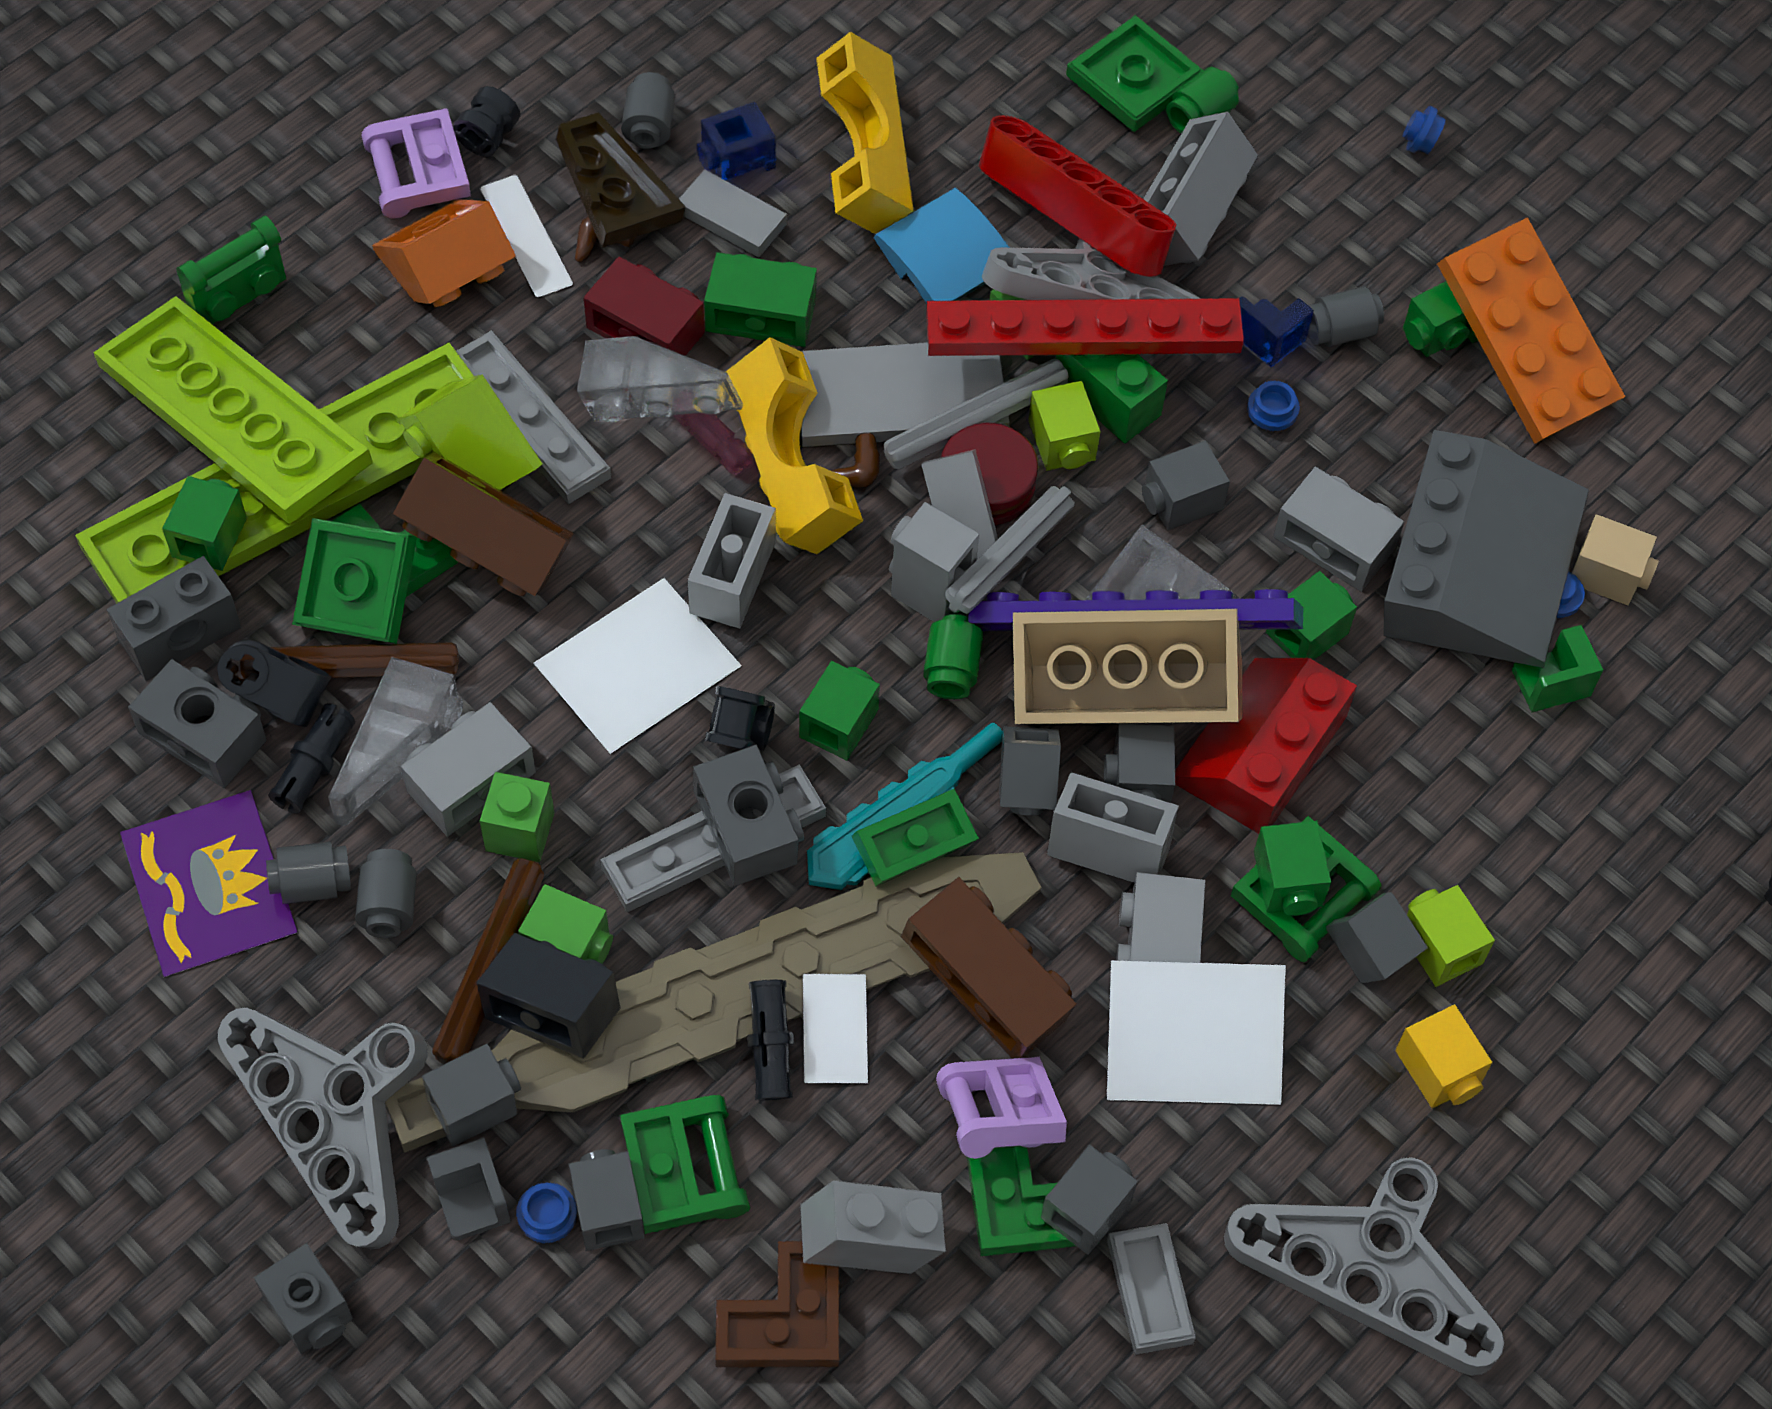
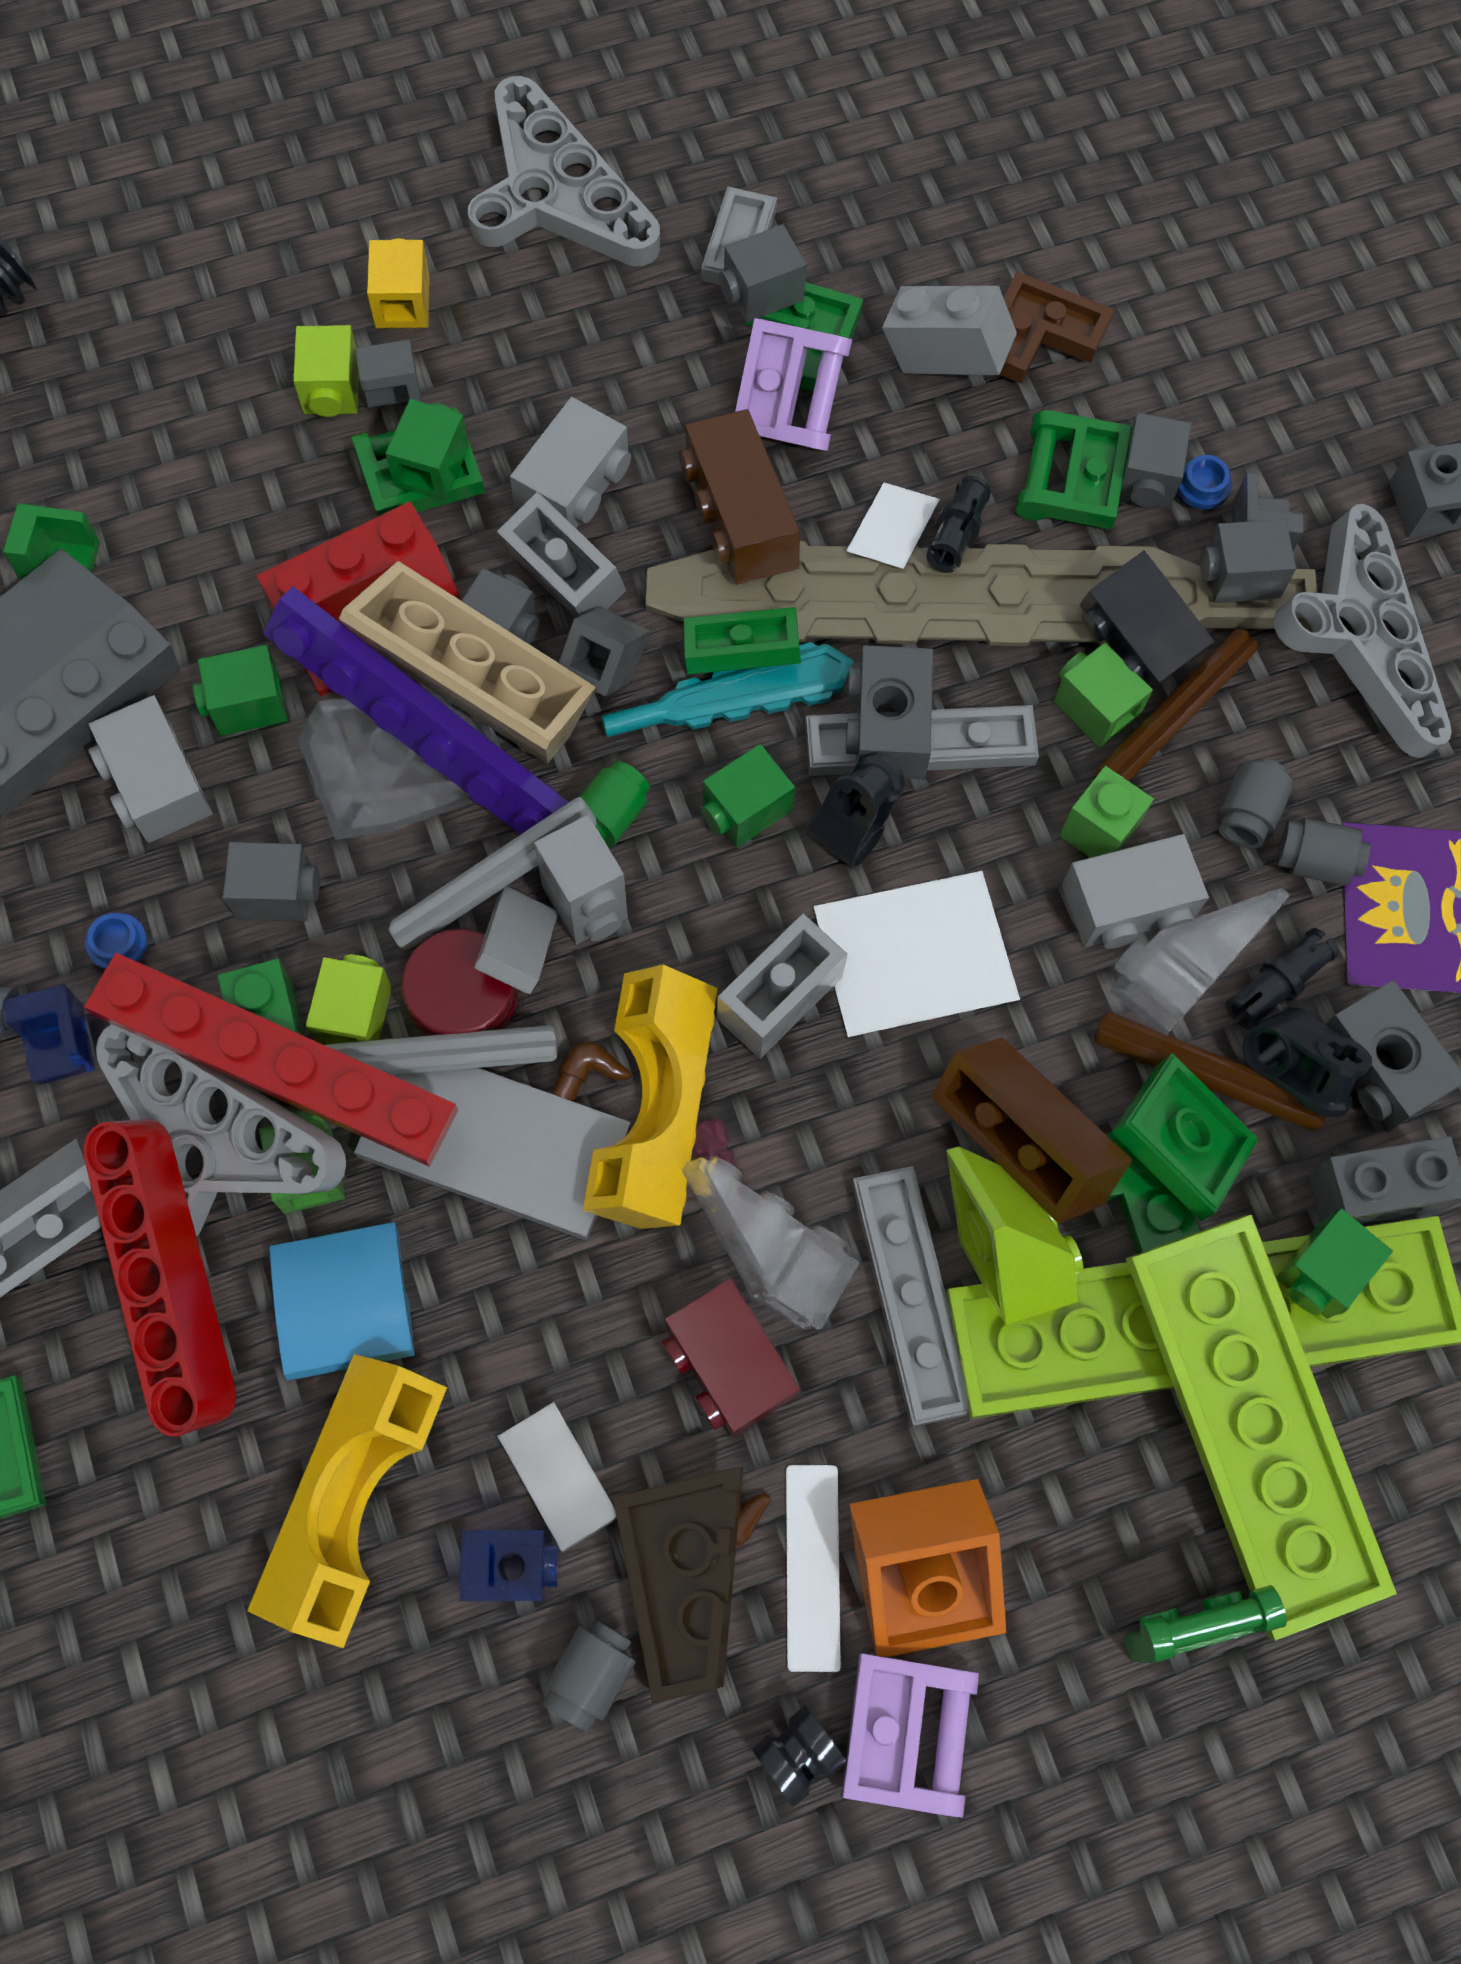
camera: 155 degrees left, 10 degrees up
green brick [704,252,817,347] -> none
white sticker [1107,960,1286,1105] -> none

